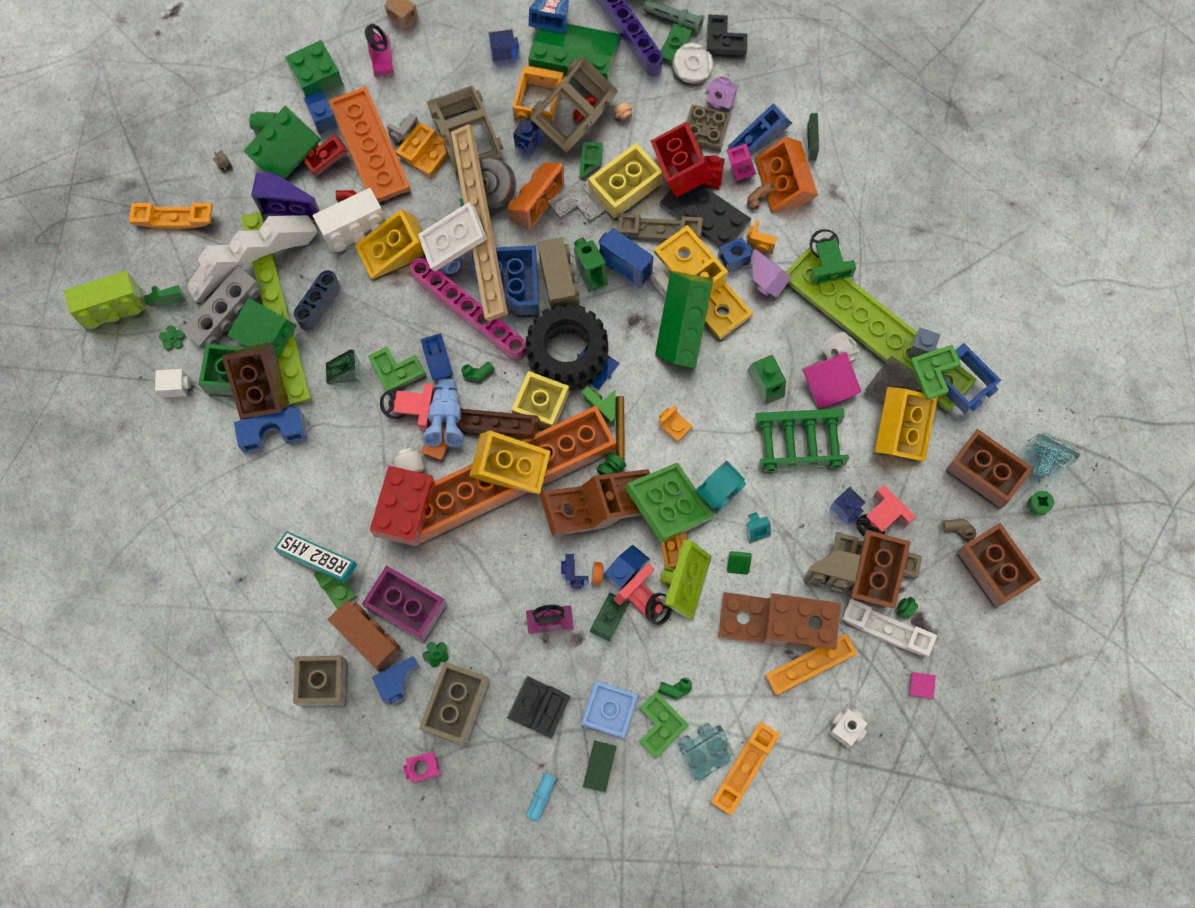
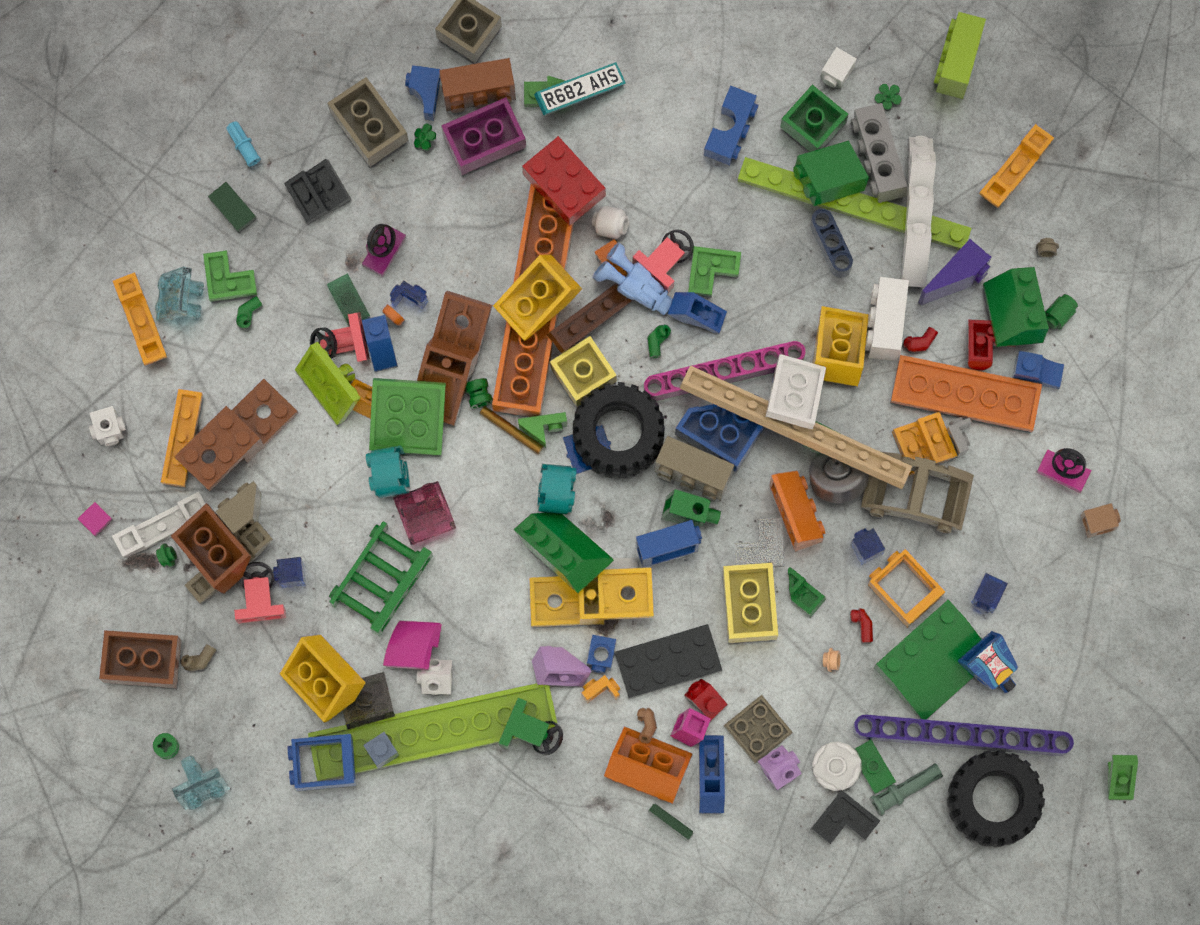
camera: 125 degrees right, 5 degrees up
green slope [143,285,186,305] -> none
reddish brown slope [222,342,289,419] -> none
green brick [285,40,343,97] -> none
clear green slope [326,349,360,384] -> none
dark pink brick [403,751,441,784] -> none
dark tan window [530,56,618,153] -> none
light blue tile [581,680,639,740] -> none
dark tan slope [617,213,703,242] -> none
red brick [651,121,714,197] -> none
light orange bracket [659,405,693,444] -> none
green slope [727,551,752,575] -> none
teal tile [746,512,771,542] -> none
green torso [747,355,786,405] -> none
bright green plate [910,344,961,401] -> none
dark orange brick [946,429,1033,509] -> none
none -> clear pink slope [393,481,456,545]
none -> teal brick [537,464,576,514]

